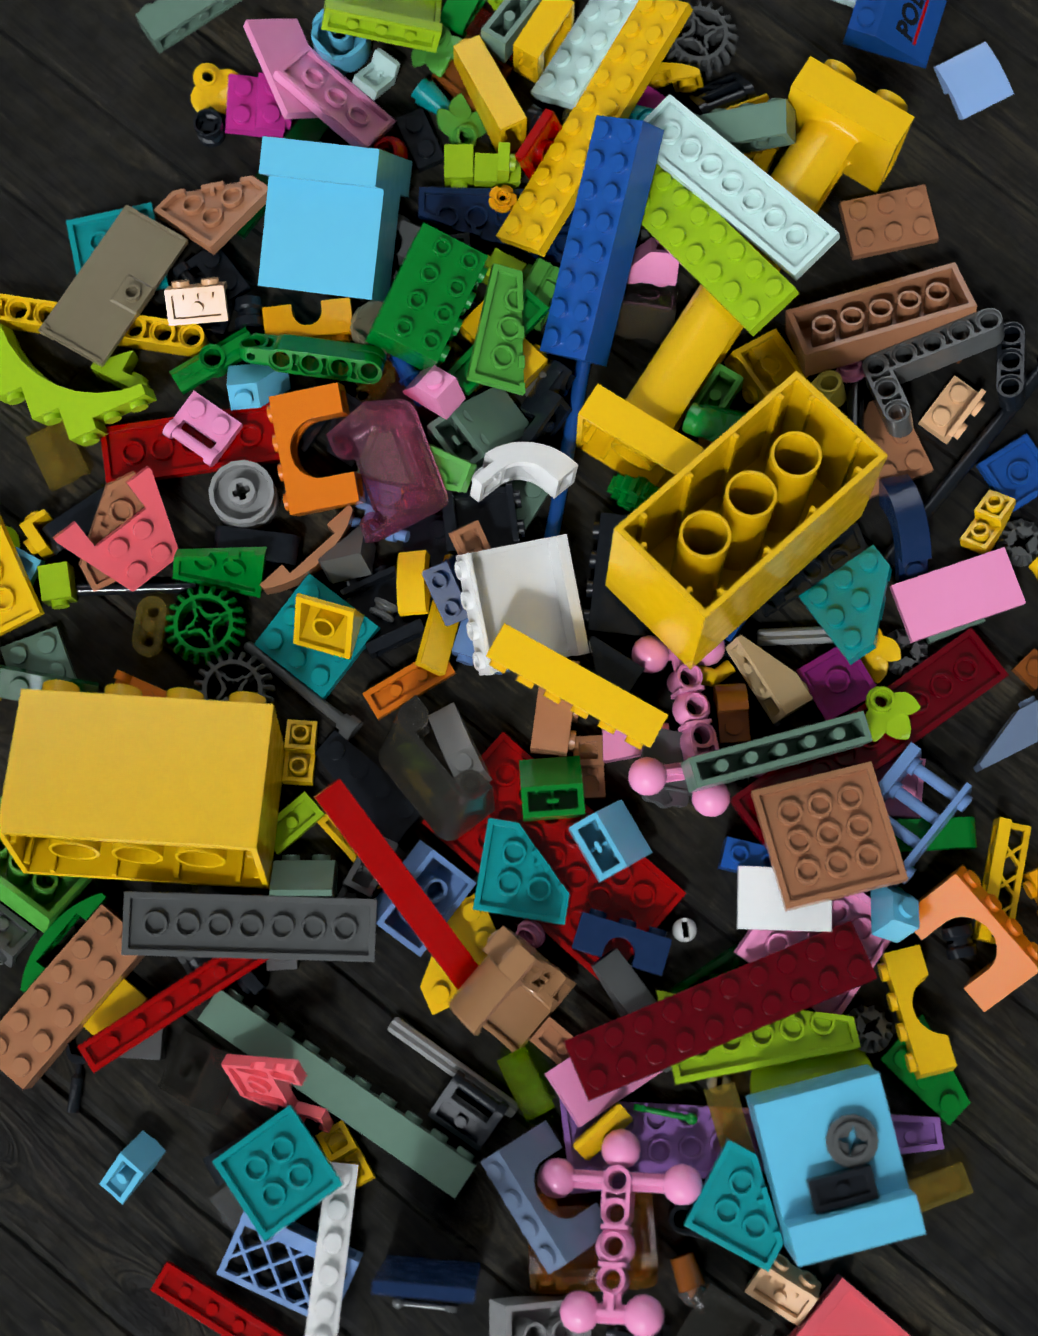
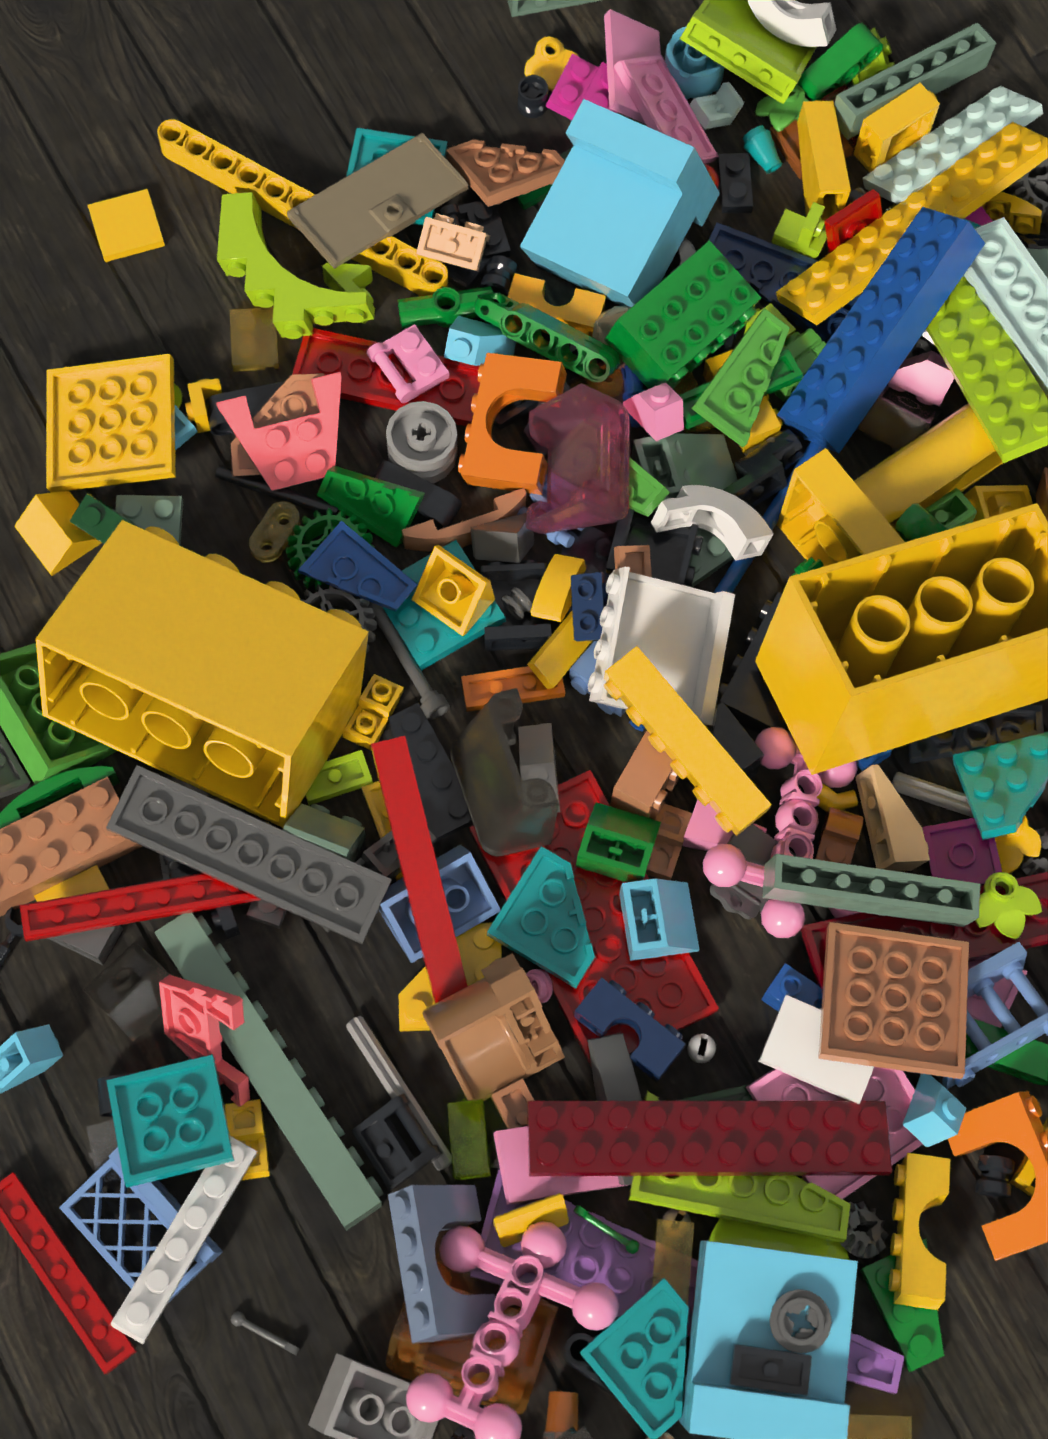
camera: 15 degrees right, 10 degrees down
lime brick [37,561,78,609] -> none
dark blue tile [371,1255,481,1303] -> none
bright green plate [437,94,486,146] -> none
lime brick [444,144,474,188] -> none
light orange plate [488,185,517,213] -> none
none -> blue wing [298,521,418,612]

